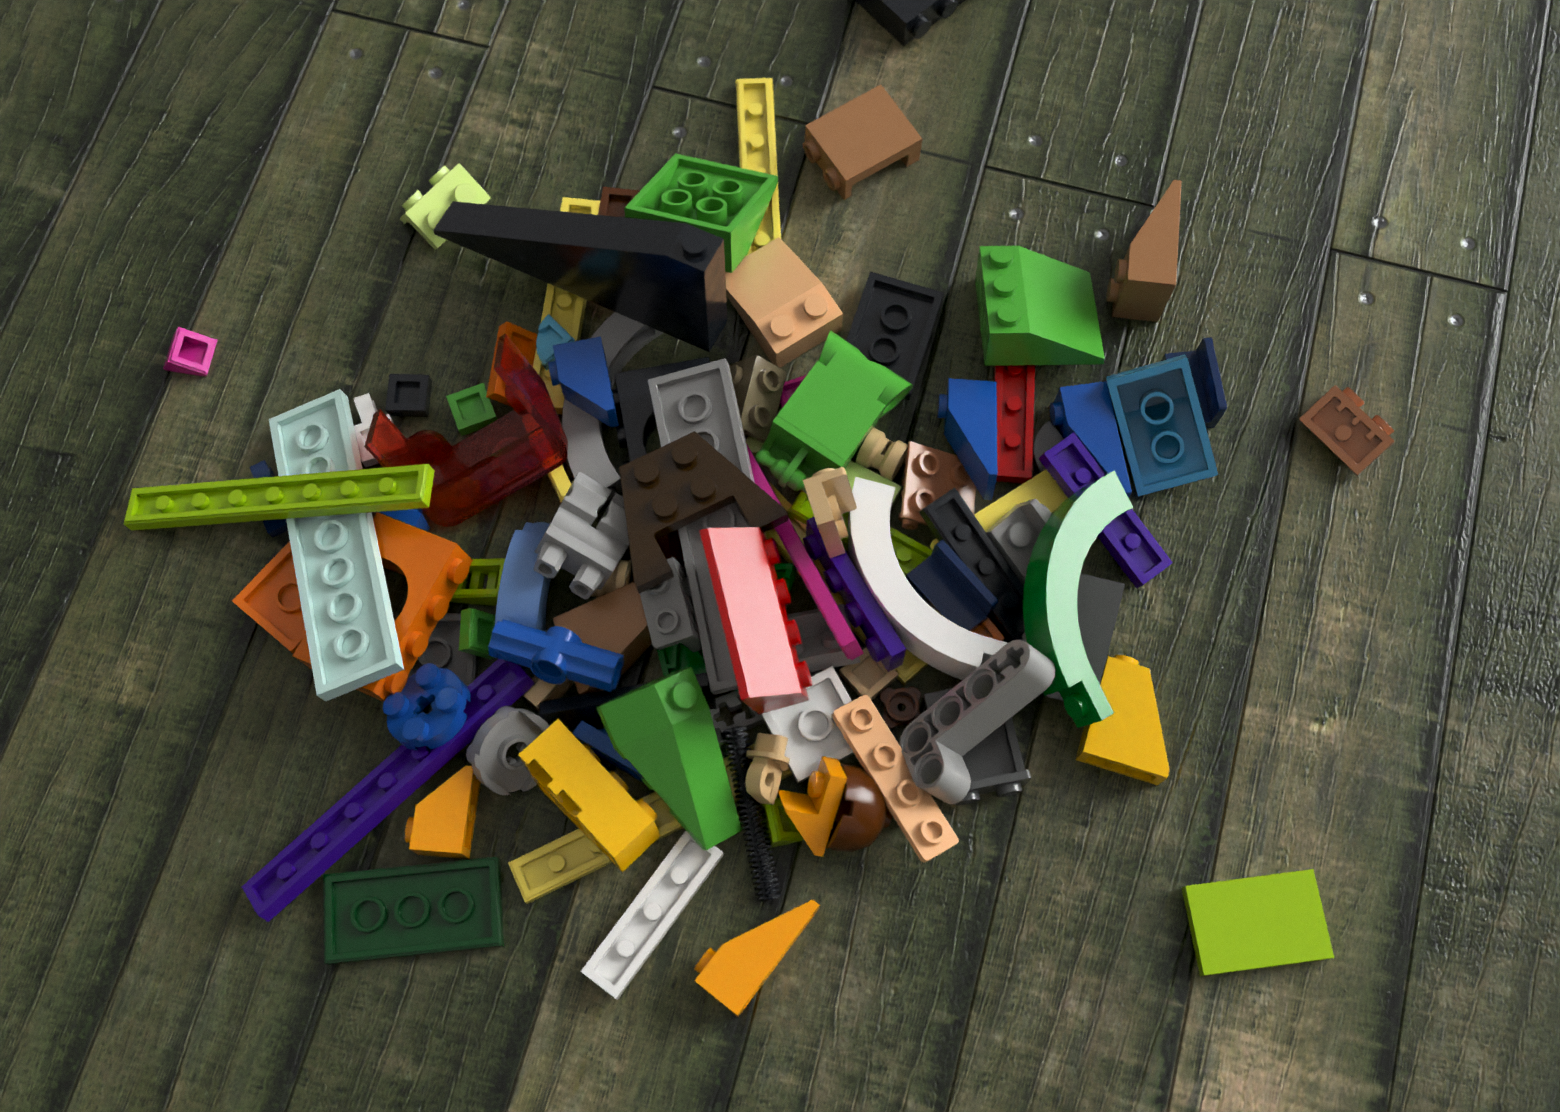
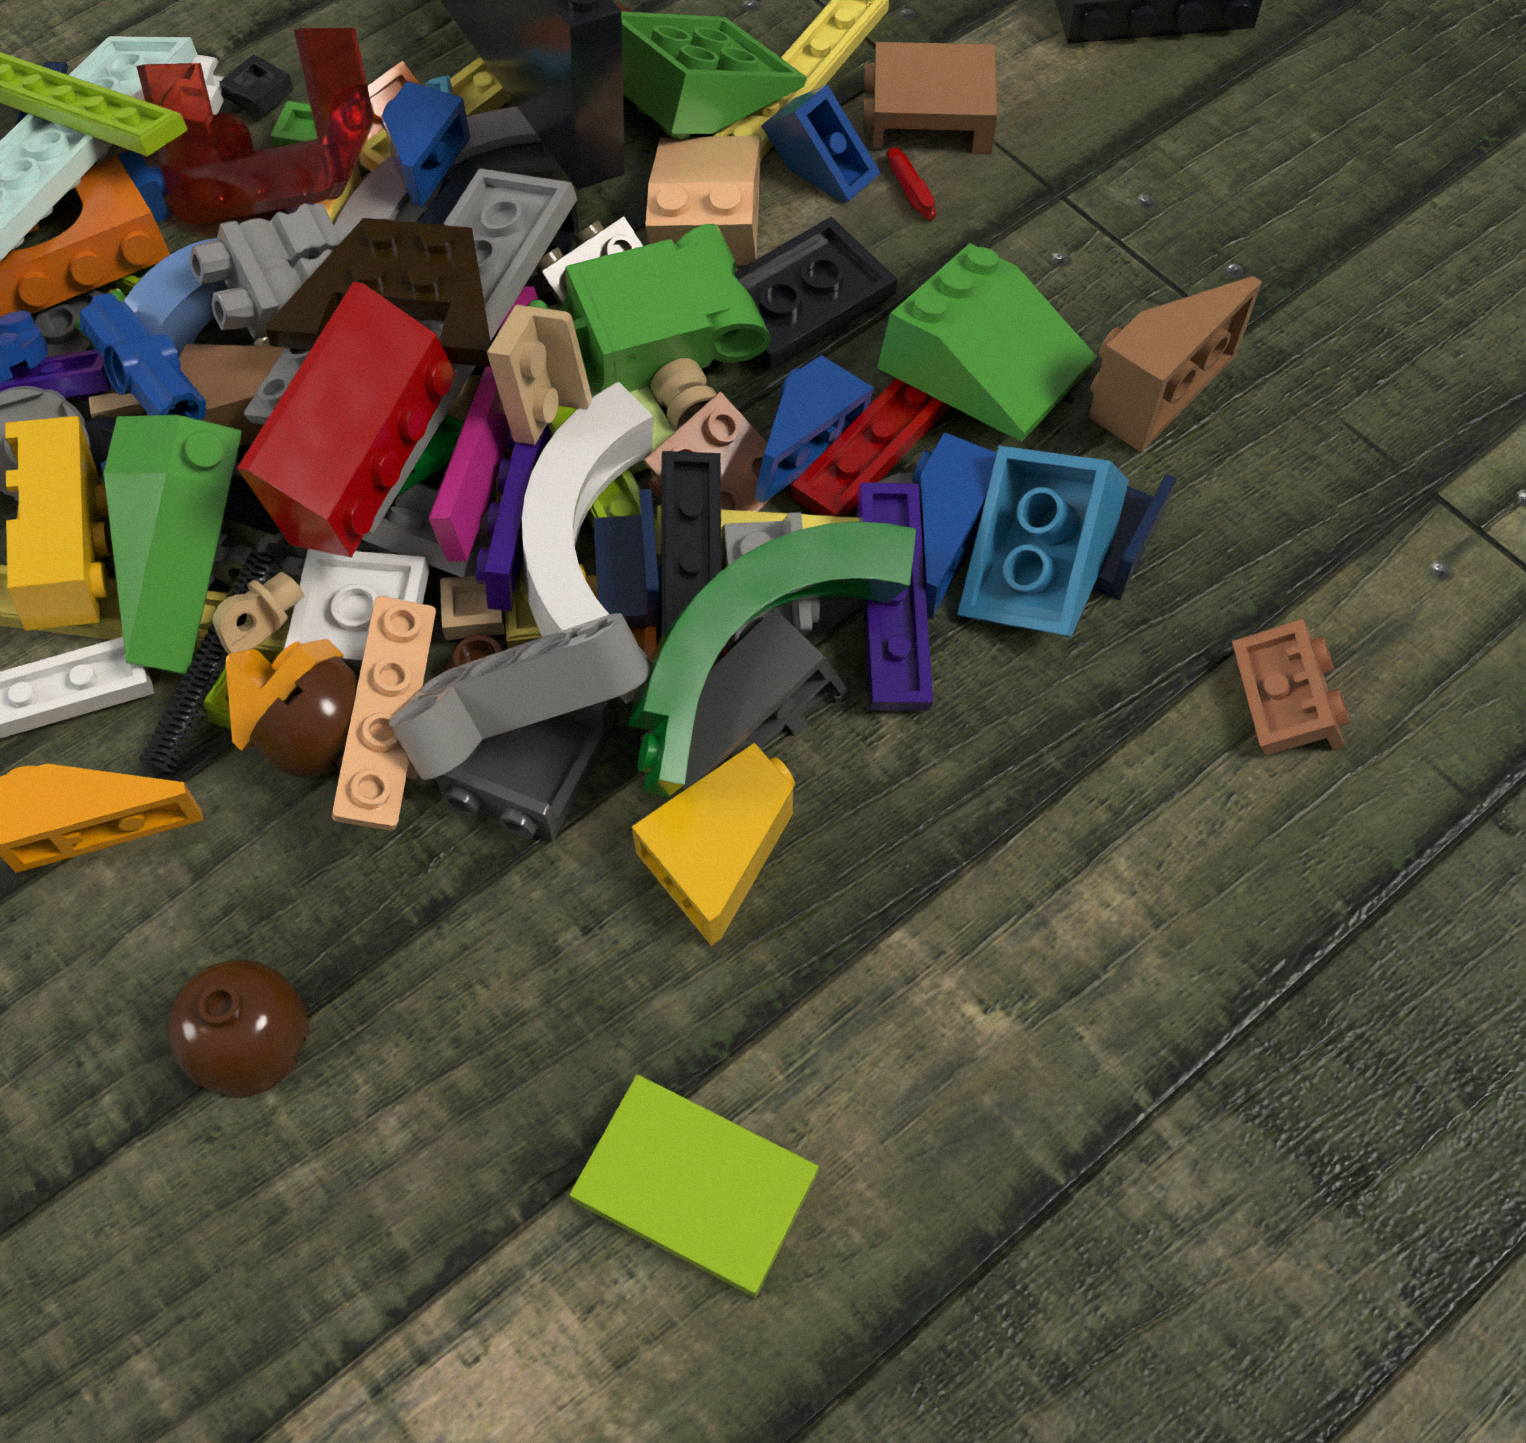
camera: 35 degrees right, 10 degrees down
none -> reddish brown cylinder [166,959,310,1098]
none -> blue slope [761,84,881,203]
none -> red piece [886,147,936,221]

